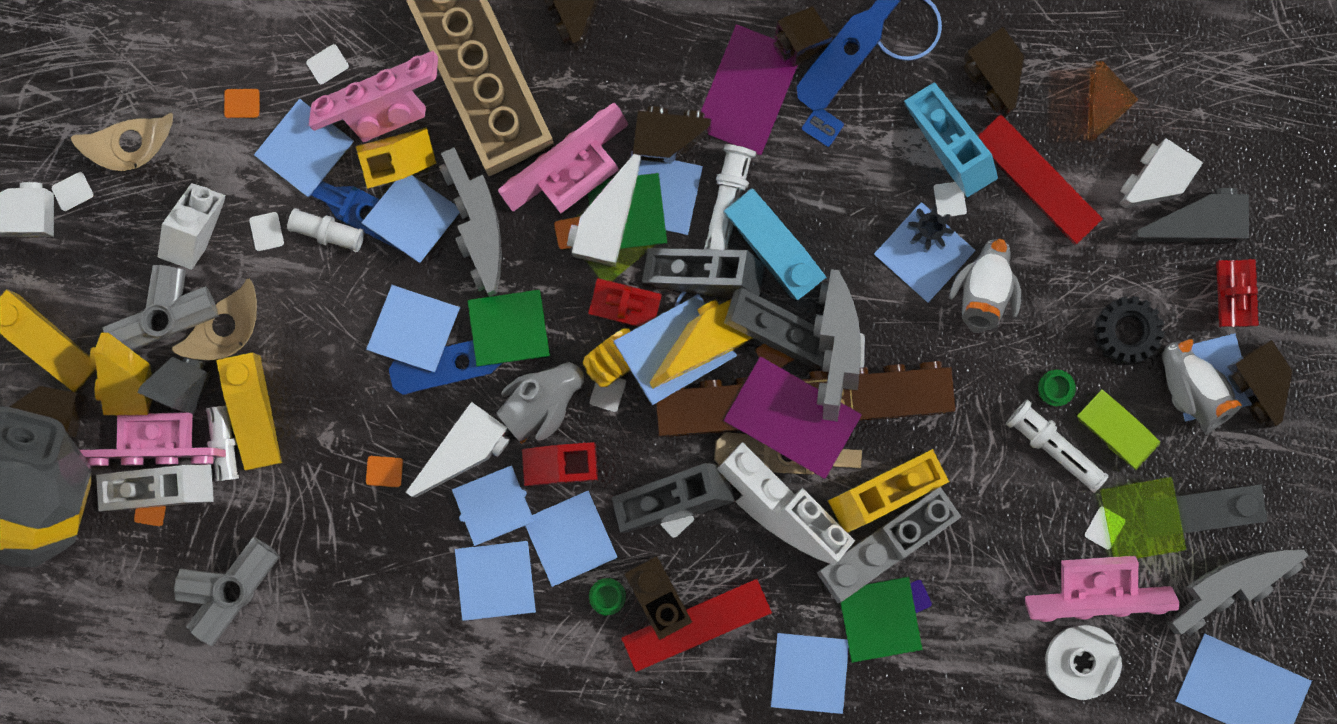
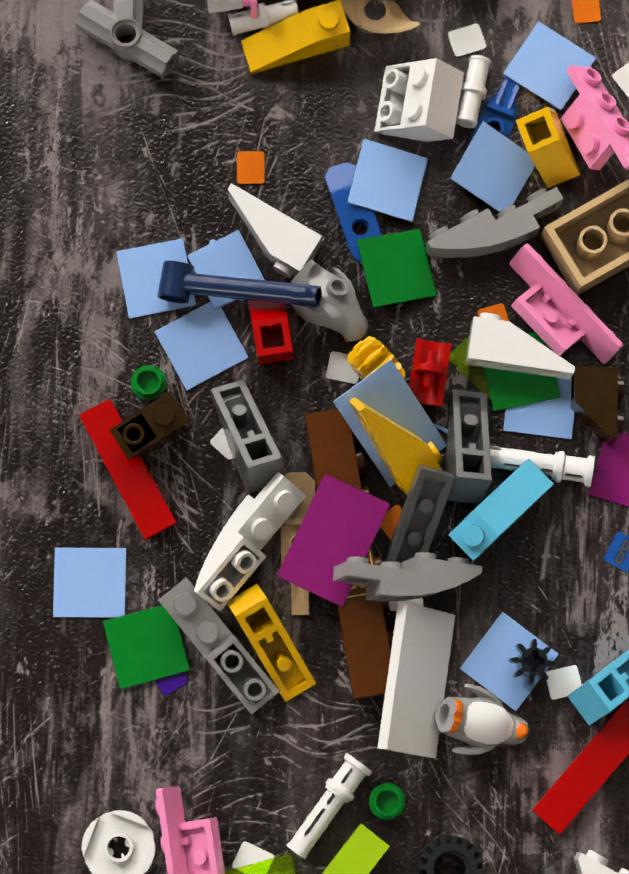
camera: 80 degrees right, 5 degrees down
none -> dark blue piece [157,261,322,307]
none -> white slope [374,58,464,142]
none -> white tile [378,602,455,758]

